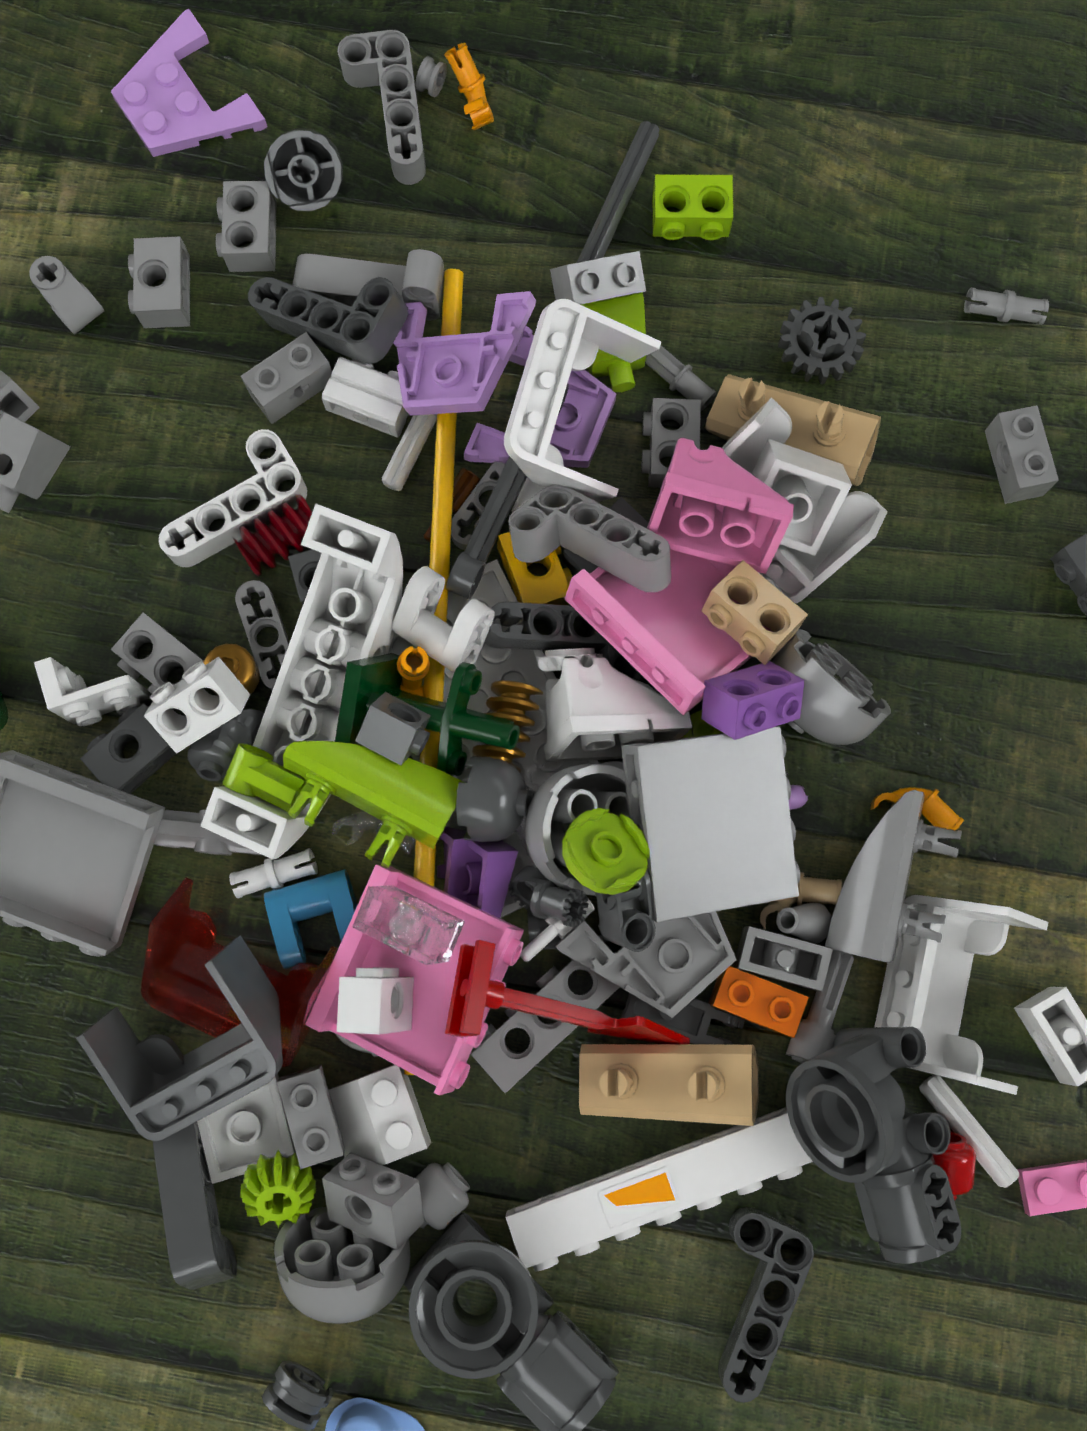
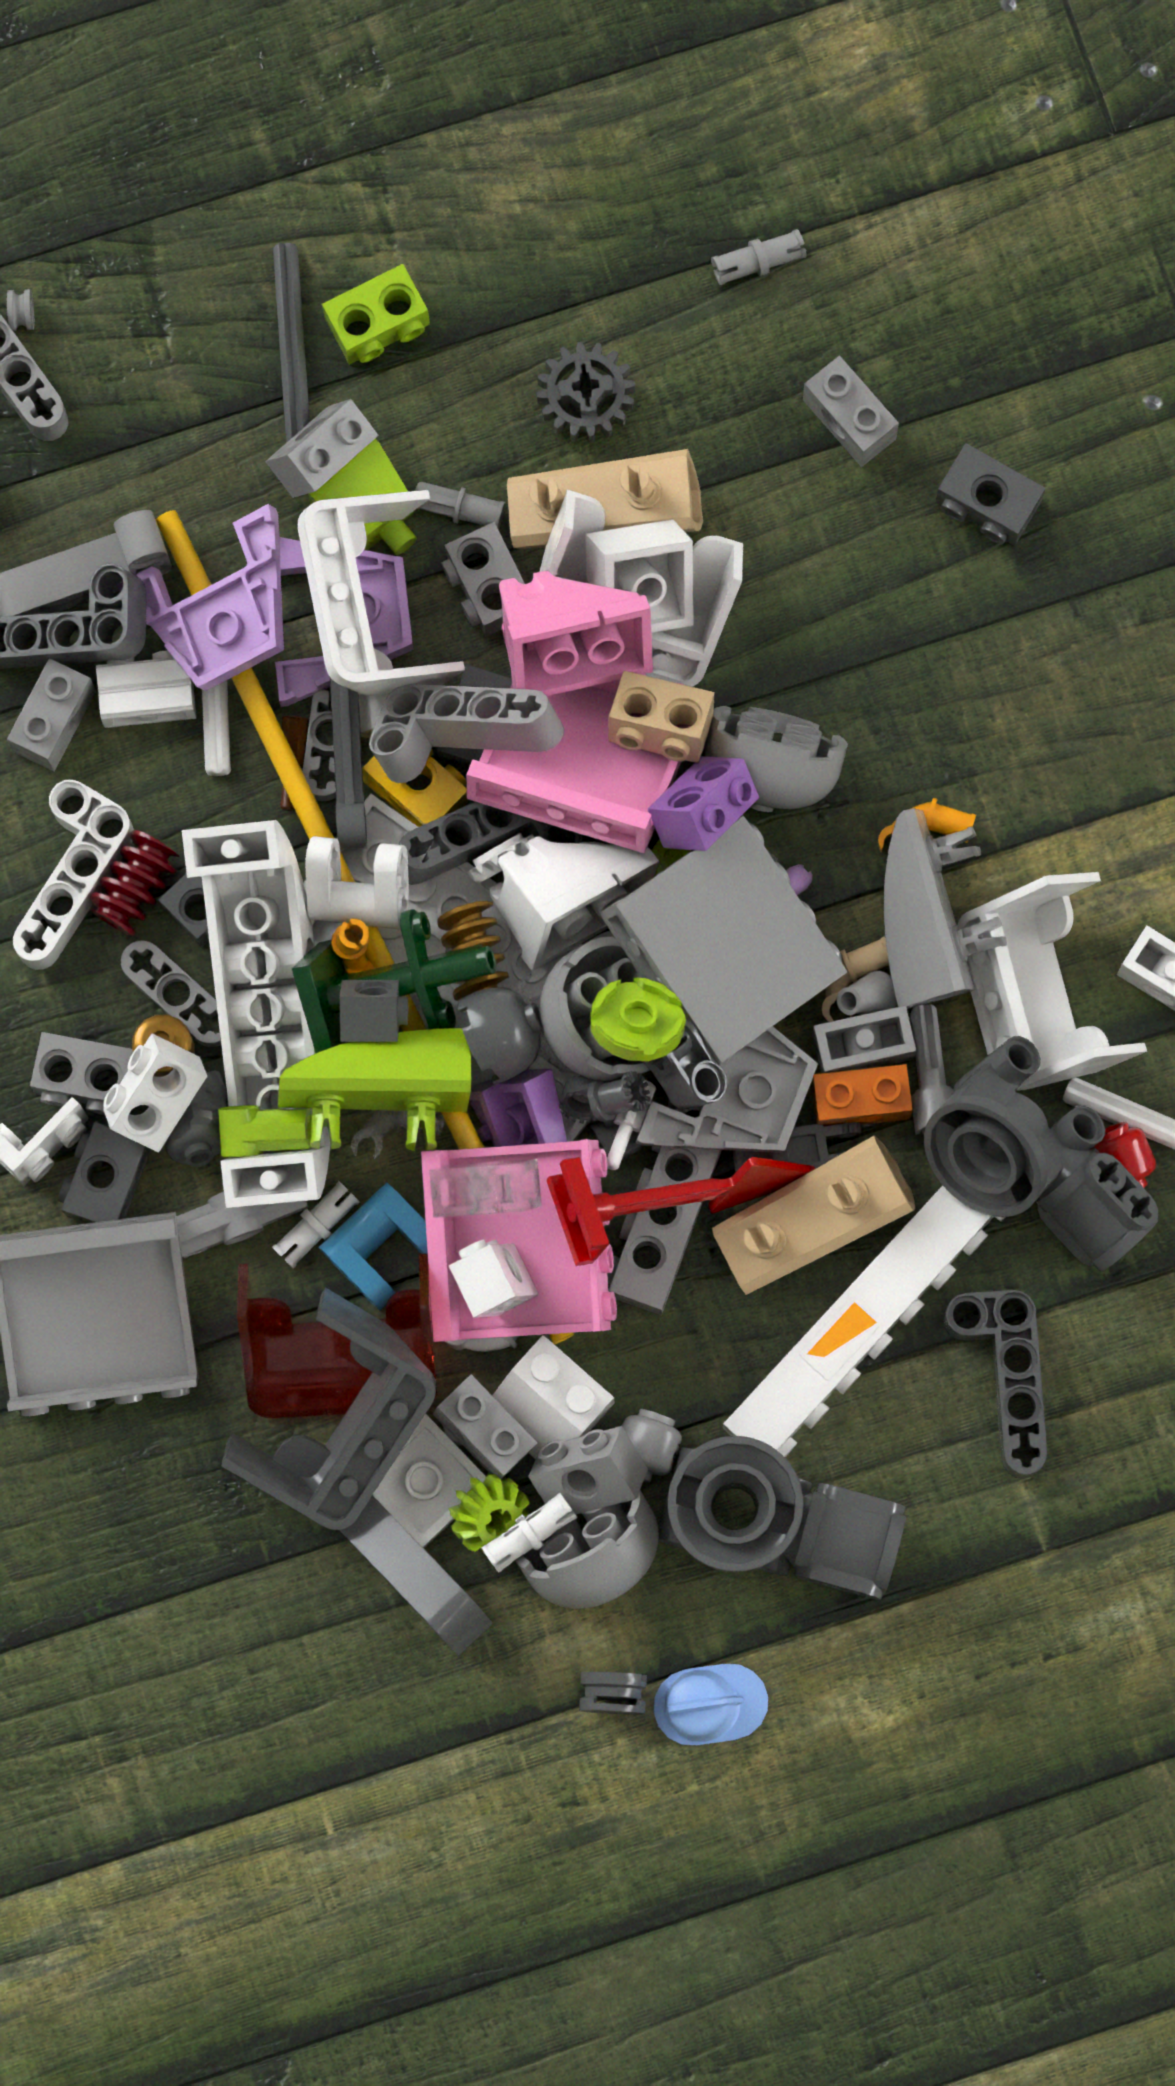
camera: 25 degrees left, 0 degrees up
light orange piece [444,43,494,130] -> none
none -> white pin [481,1493,578,1572]

